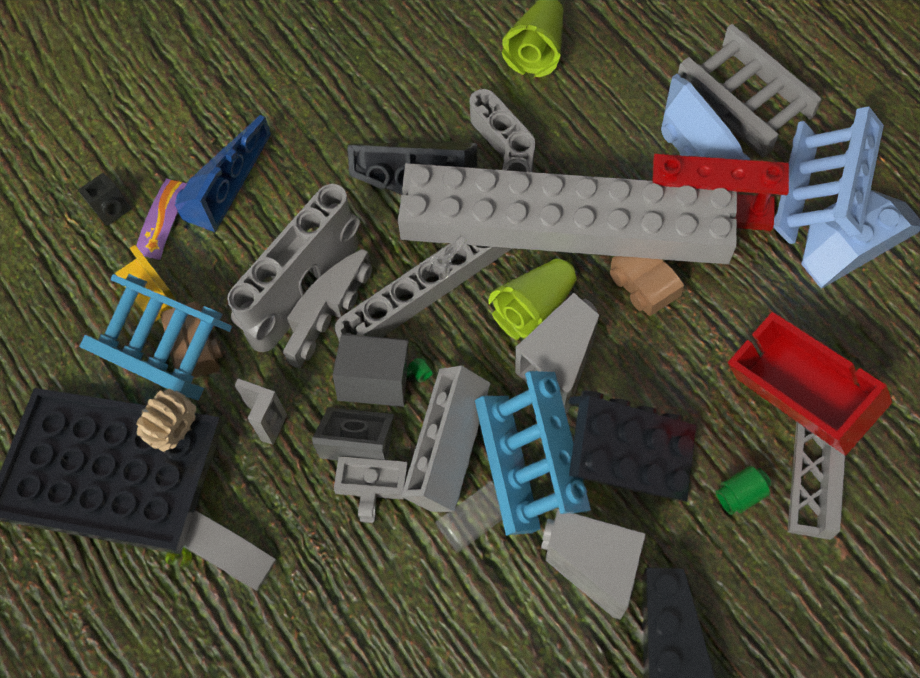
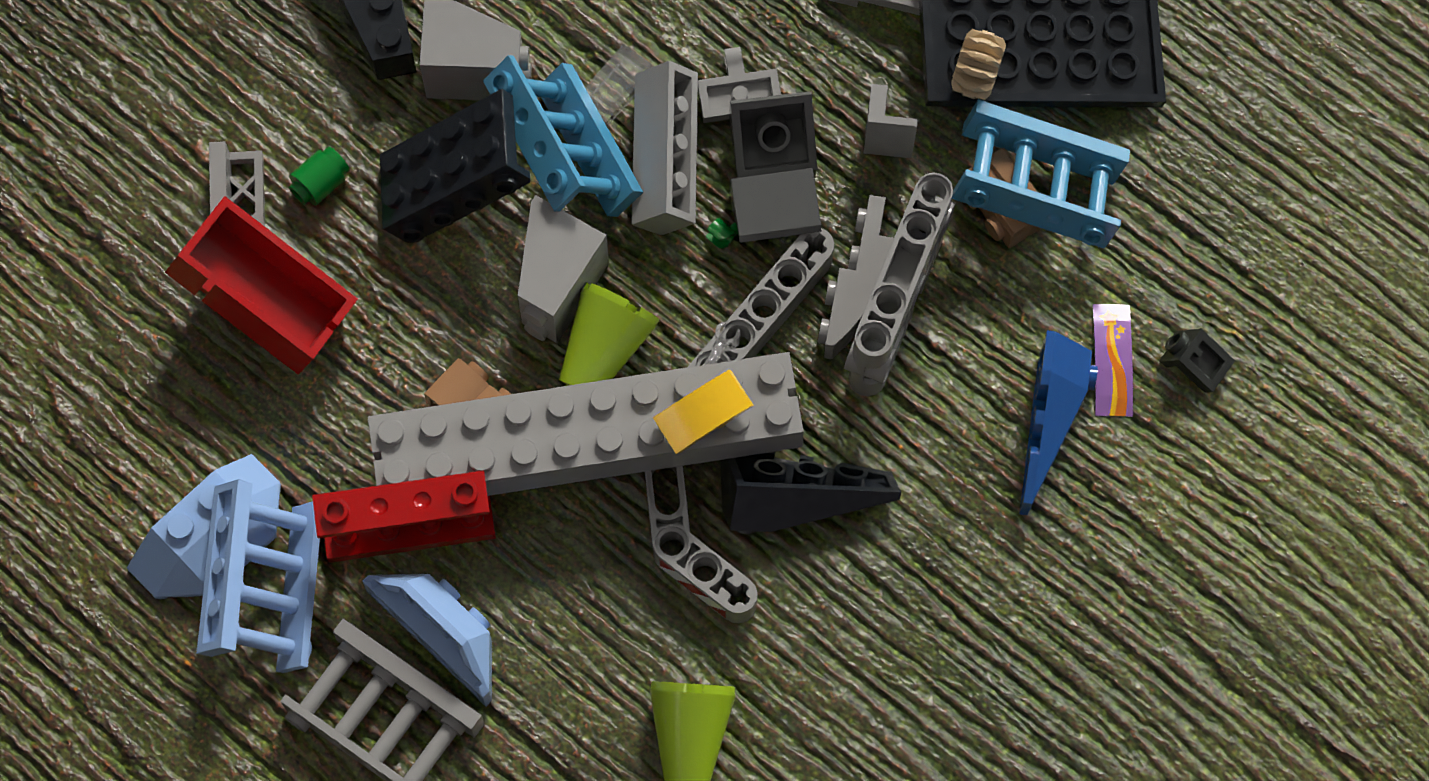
camera: 160 degrees right, 5 degrees up
yellow panel [115,245,176,322] -> none
none -> yellow slope [653,370,754,454]

